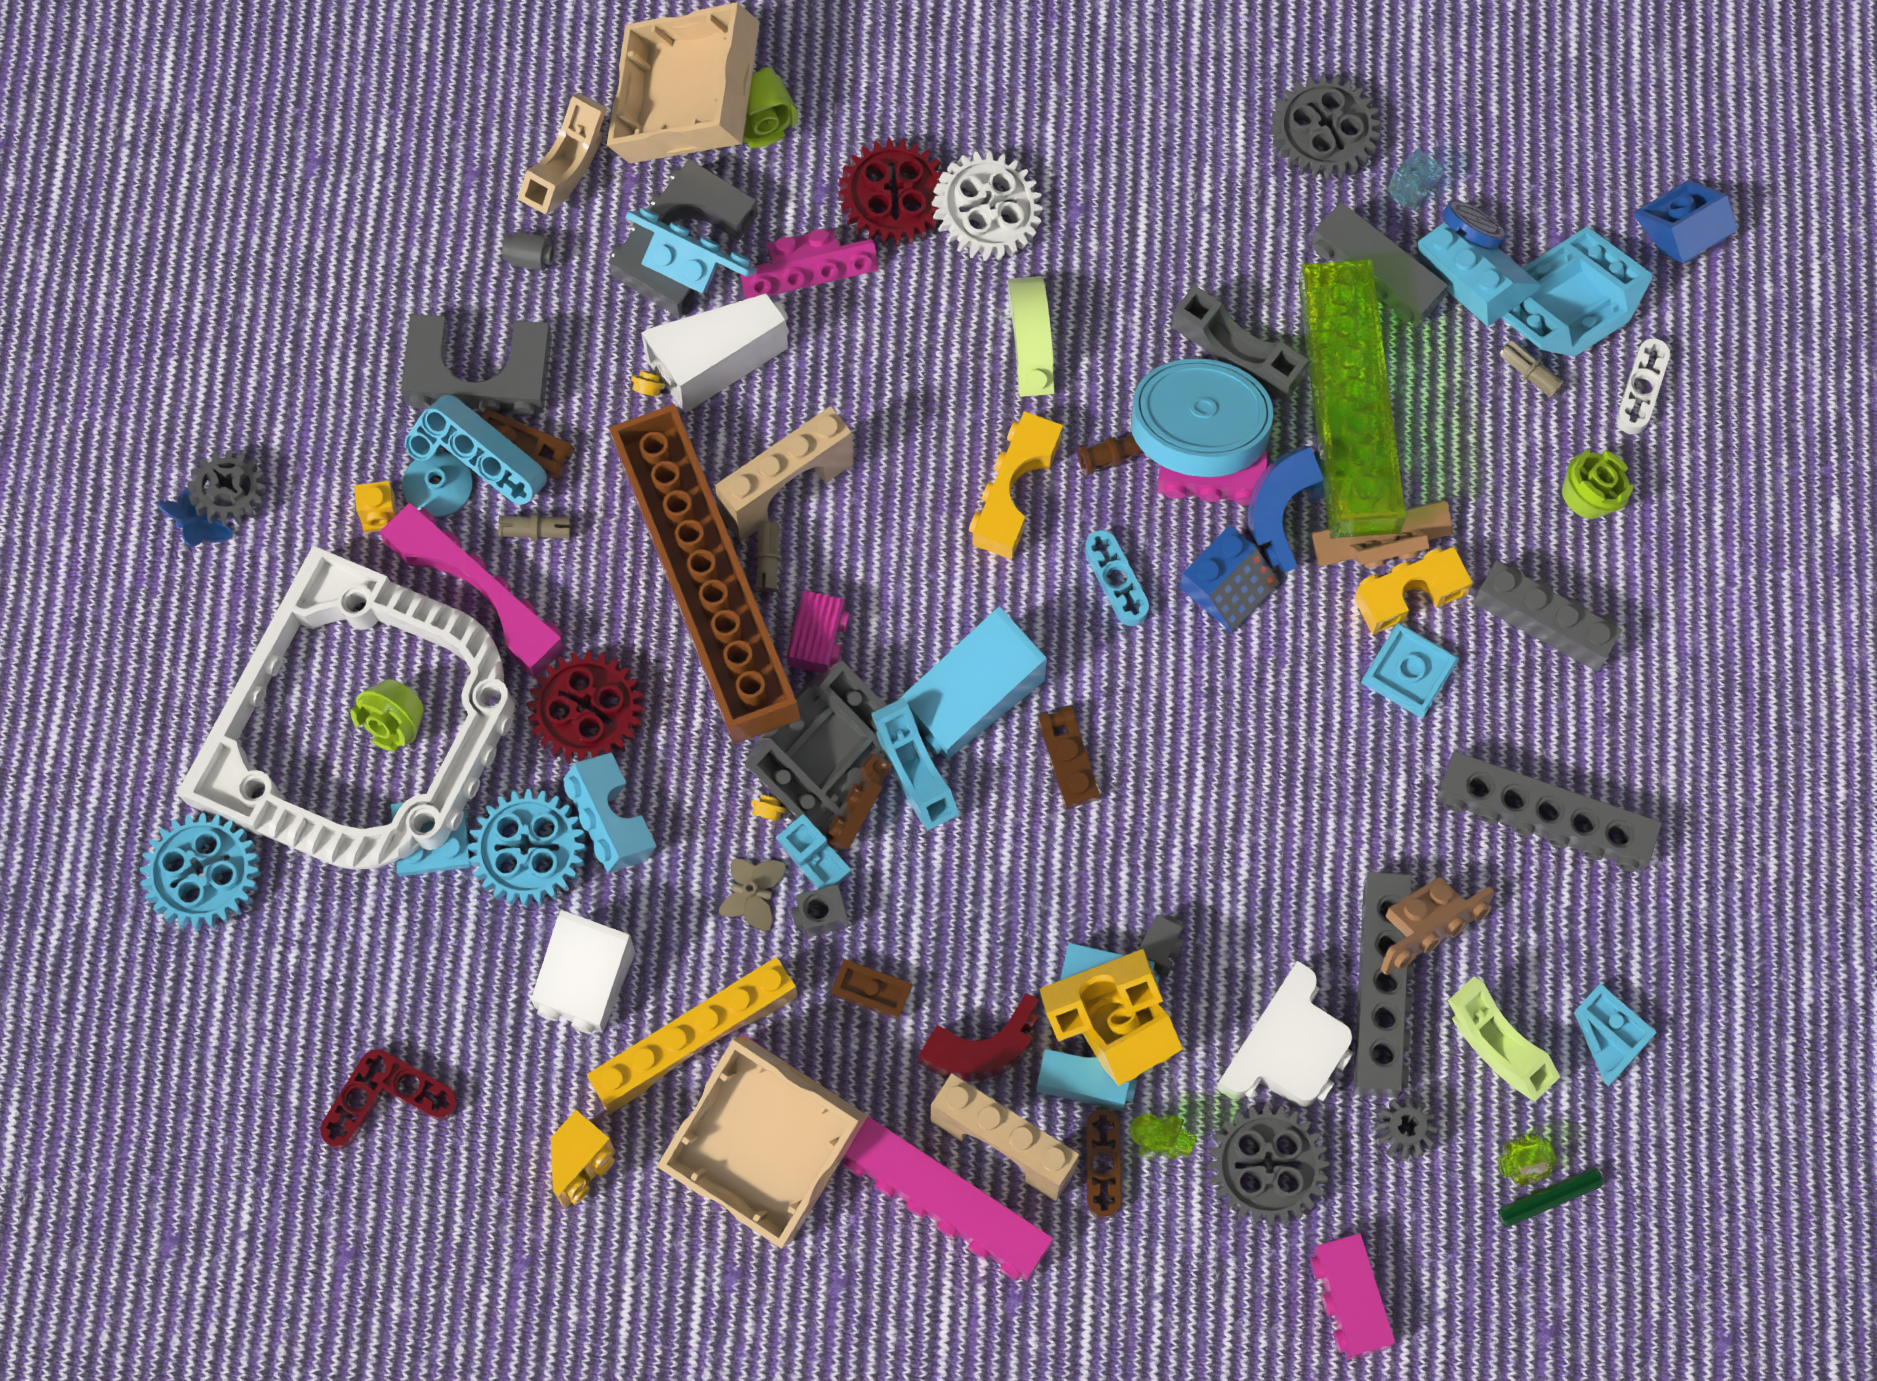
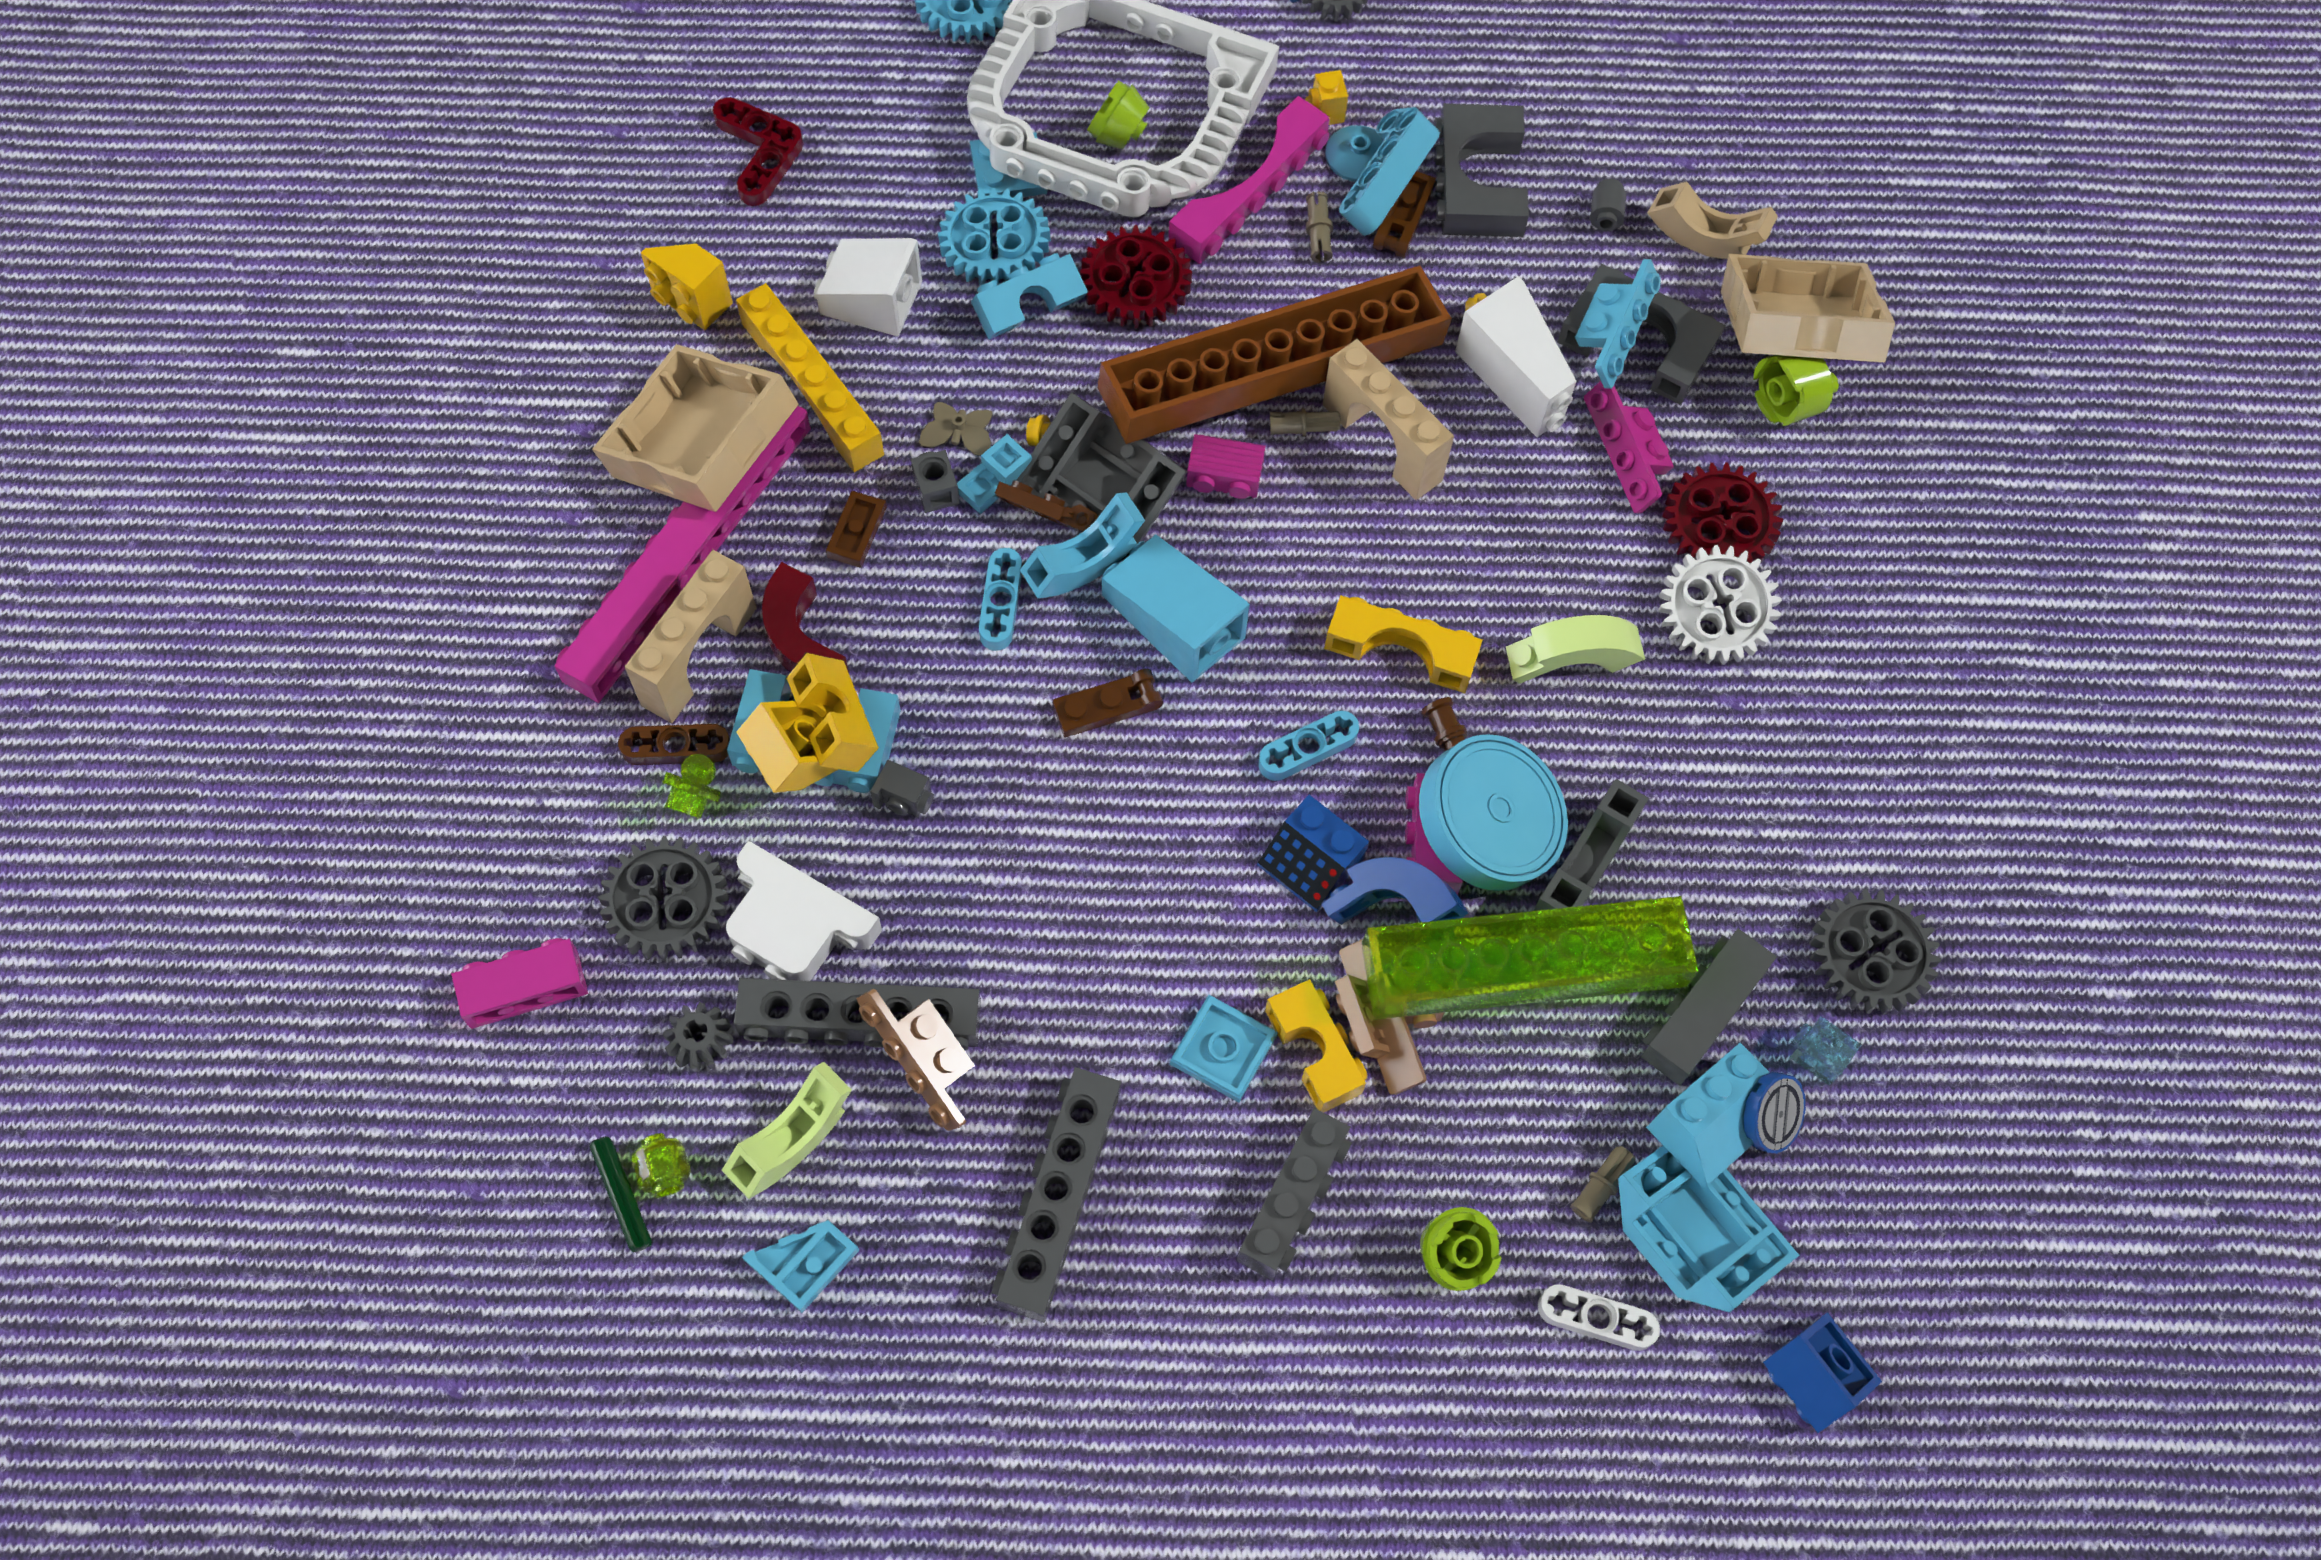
camera: 85 degrees right, 5 degrees down
none -> medium azure beam [979,548,1022,651]

